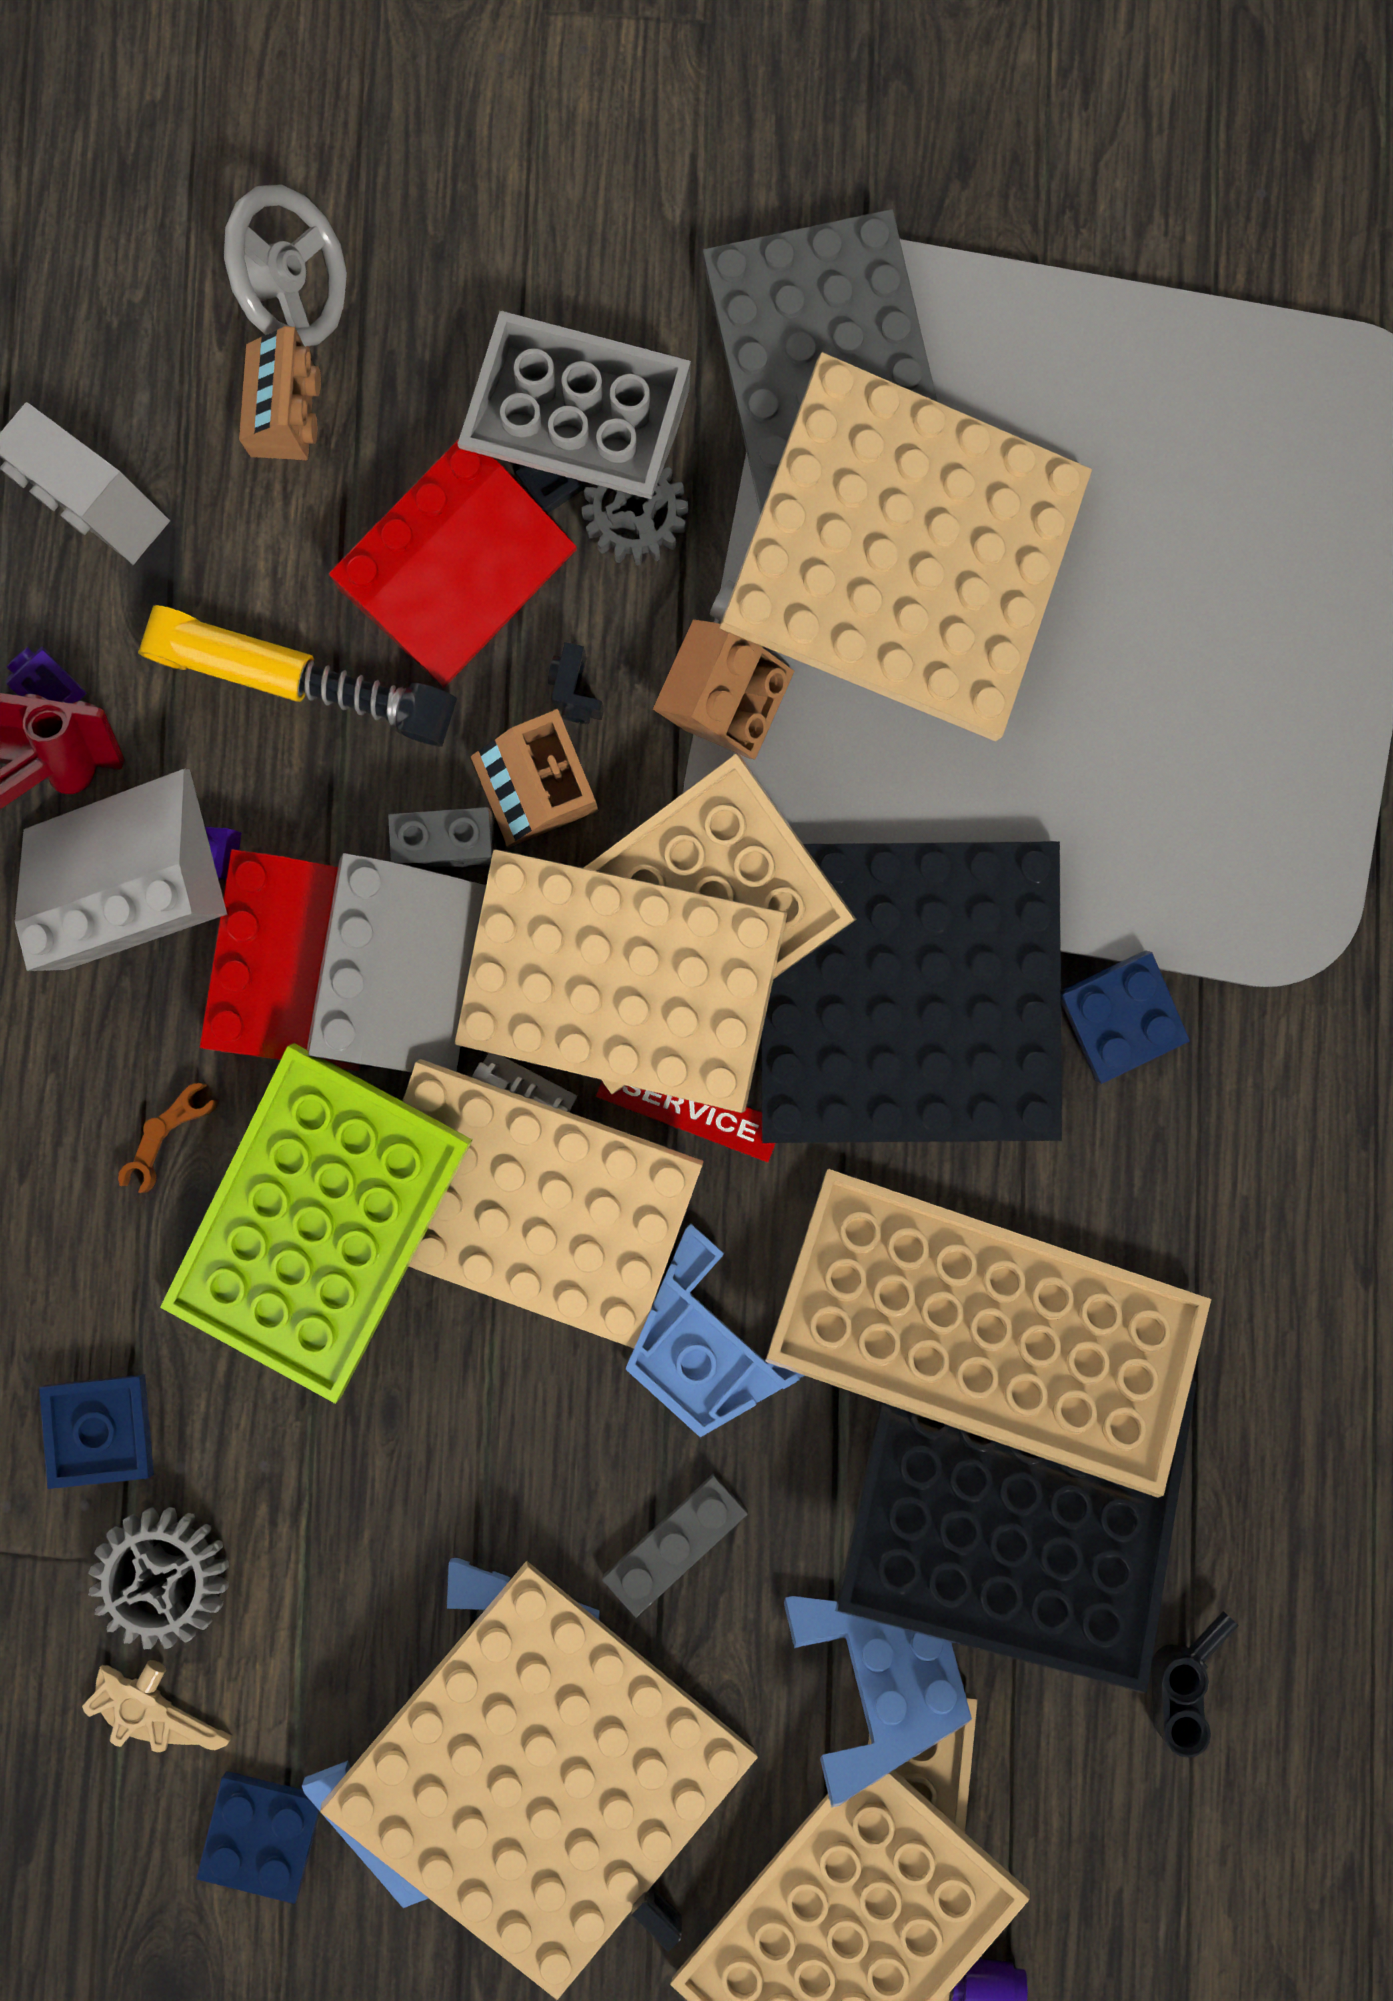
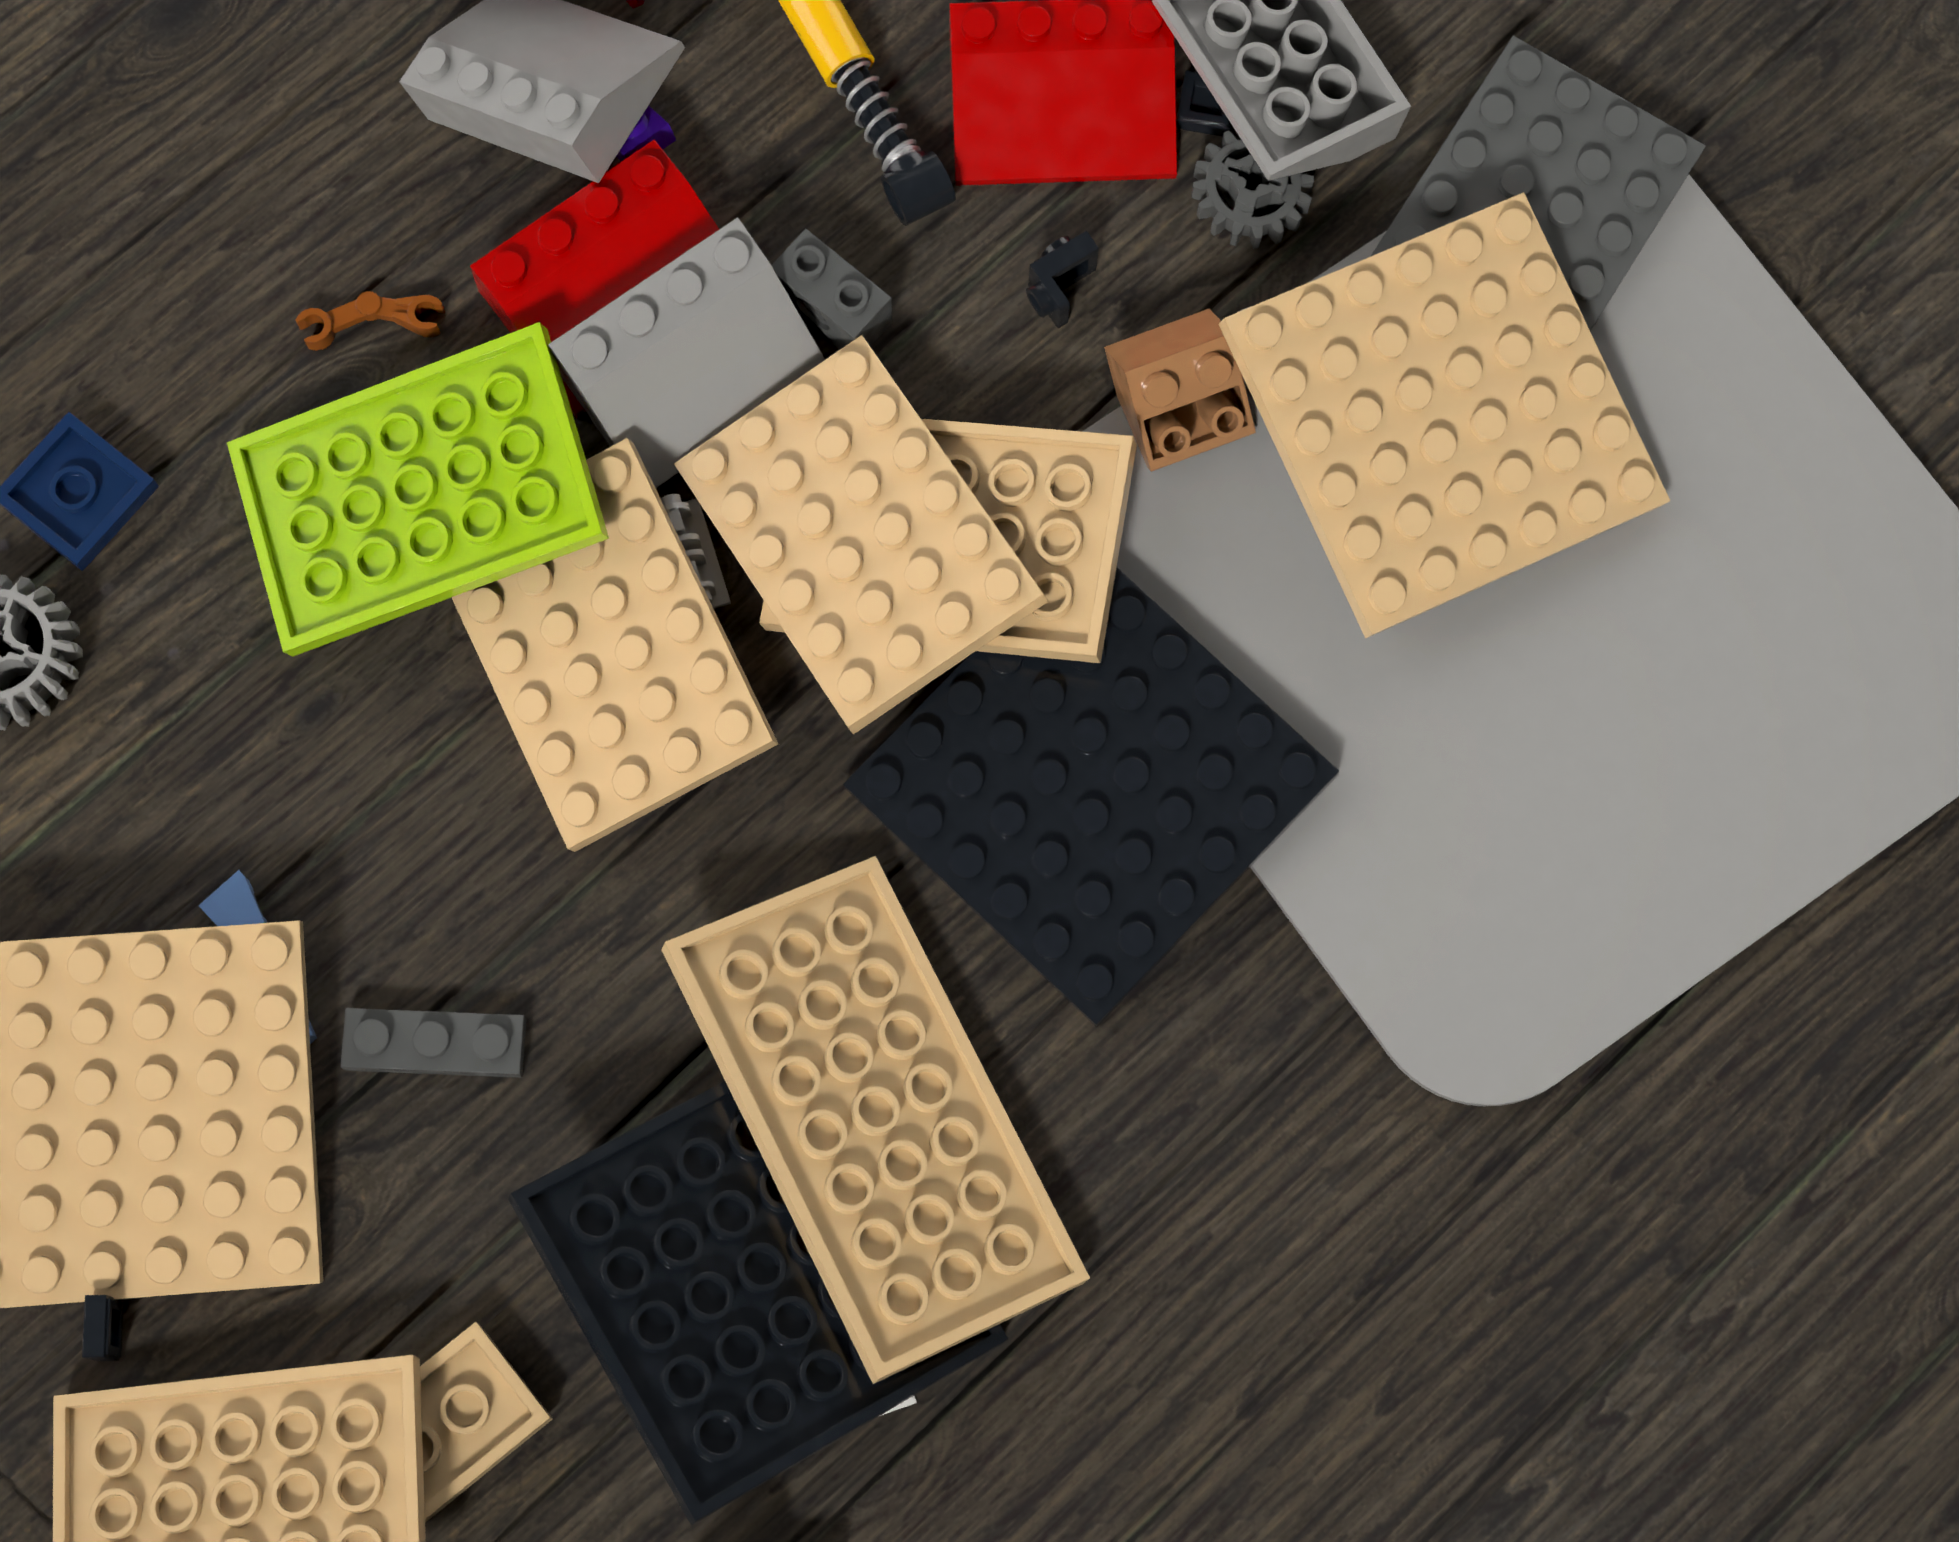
camera: 40 degrees right, 10 degrees down
medium nougat slope [471,709,599,848] -> none
red sticker [596,1081,776,1162] -> none
medium blue wing [626,1223,805,1437] -> none
medium blue wing [784,1596,972,1808] -> none
dark blue plate [1061,950,1190,1084] -> none

